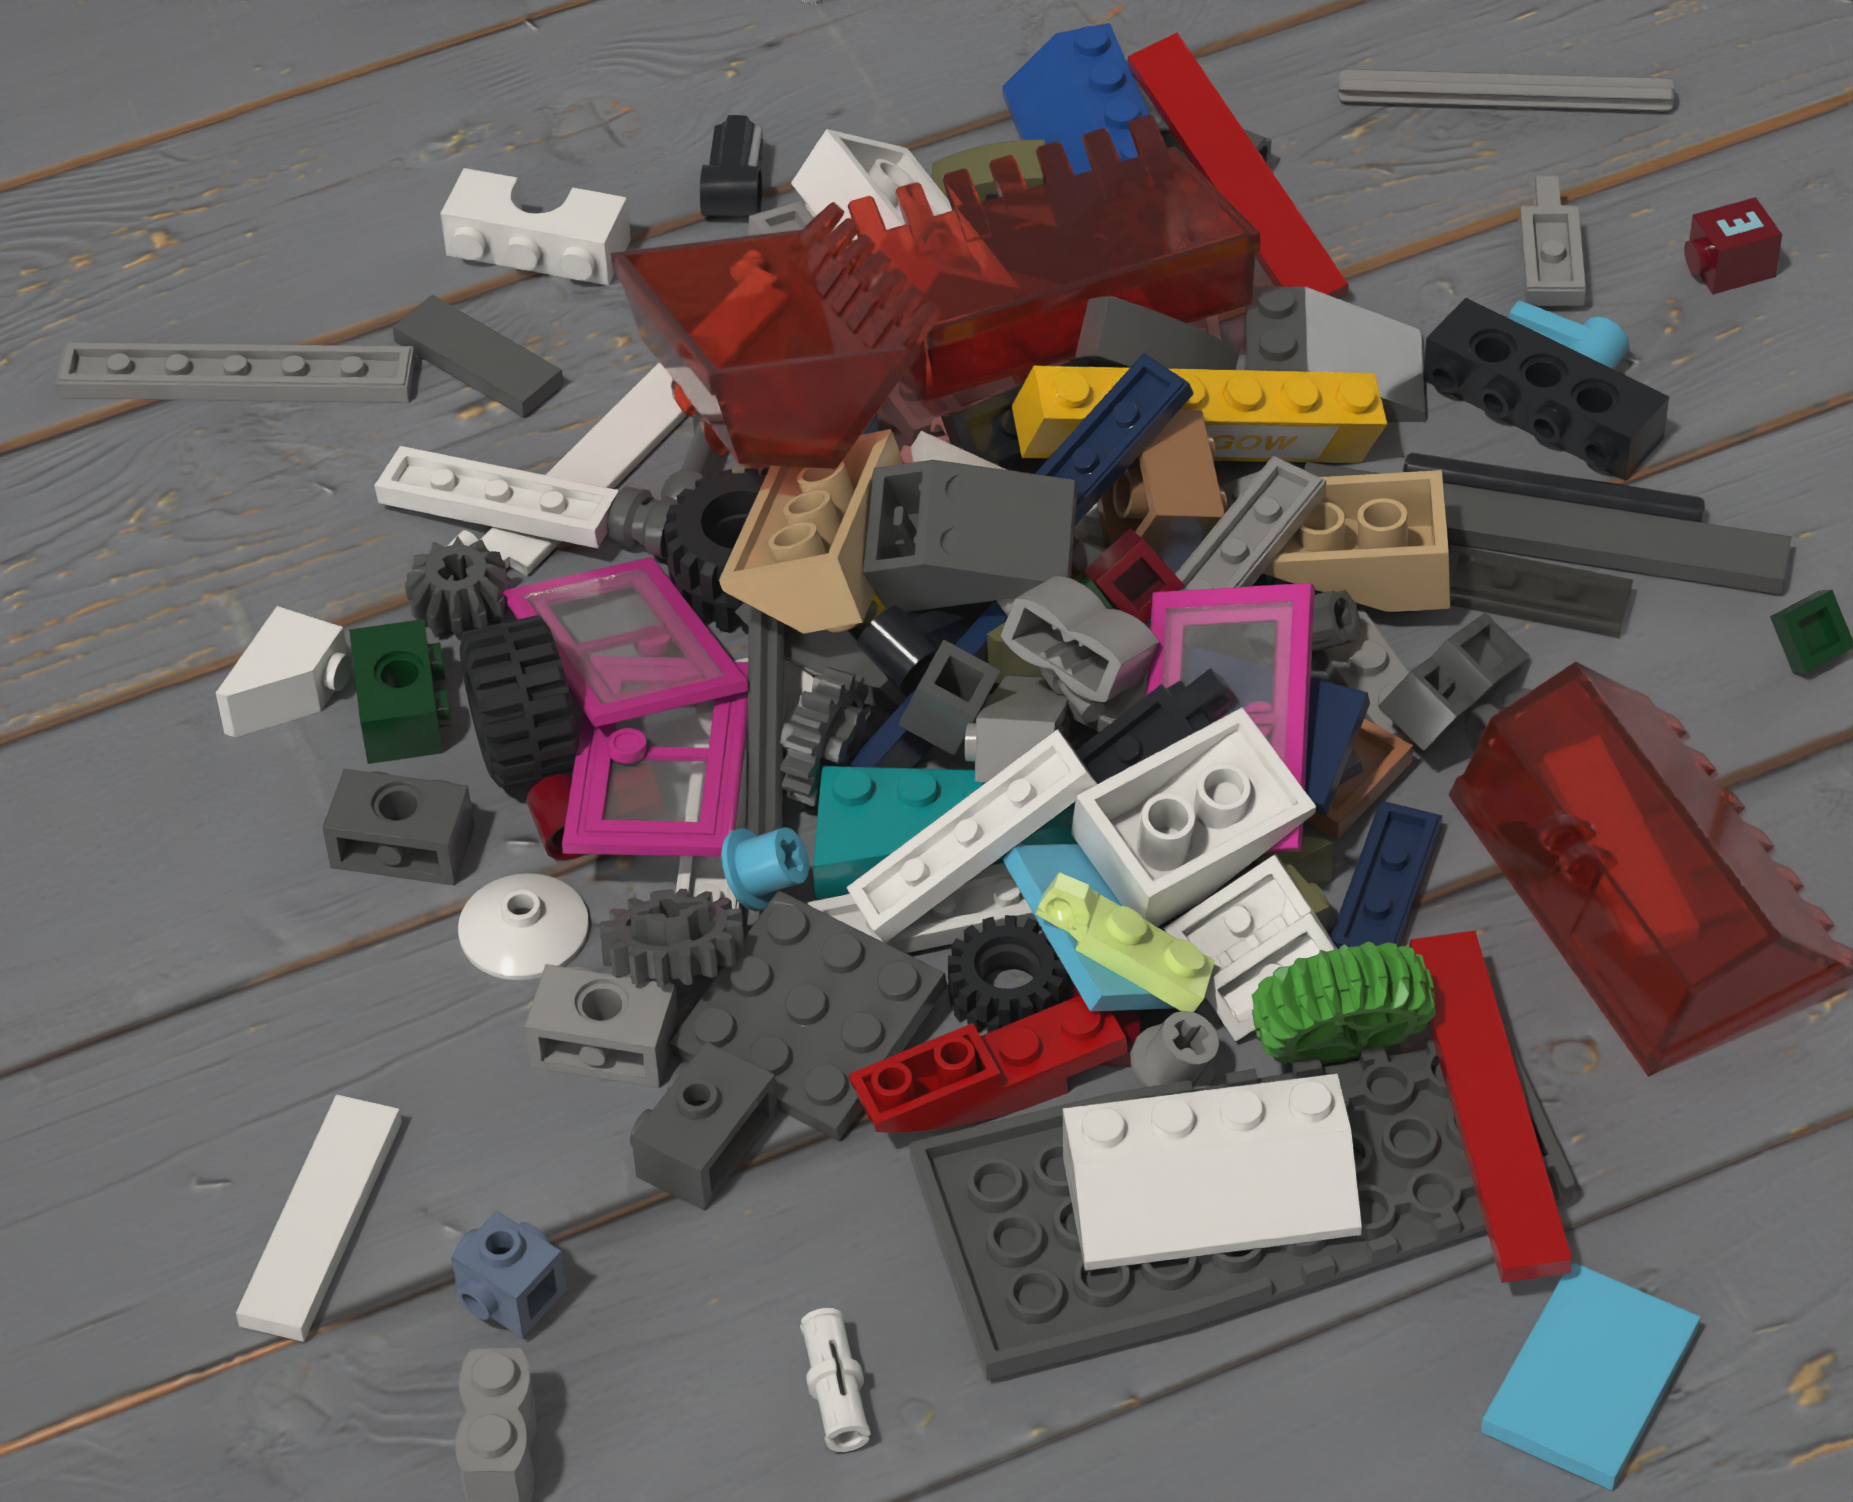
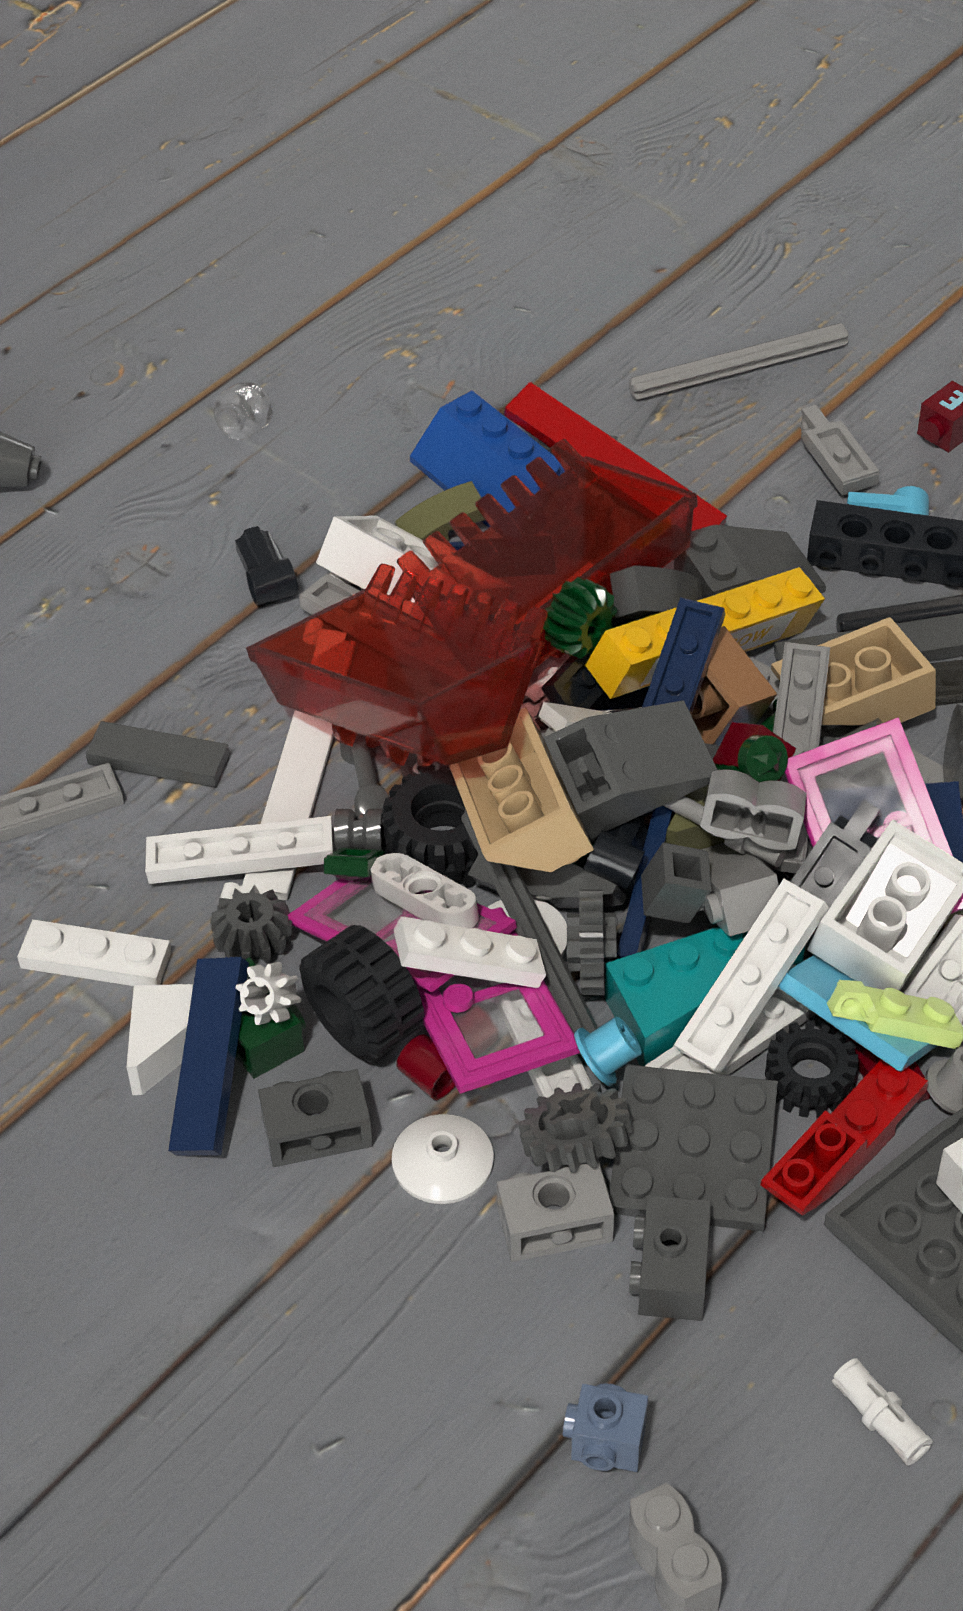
camera: 25 degrees left, 0 degrees up
white tile [236,1094,402,1342] -> none
white arch [440,168,631,286] -> none
none -> white plate [17,919,172,986]
none -> dark blue tile [168,957,249,1156]
none -> white gear [235,962,301,1025]
none -> dark green tile [324,847,385,881]
none -> white beam [370,853,479,928]
none -> white plate [394,916,546,988]
none -> dark green gear [541,577,617,659]
none -> dark green tile [738,734,788,783]

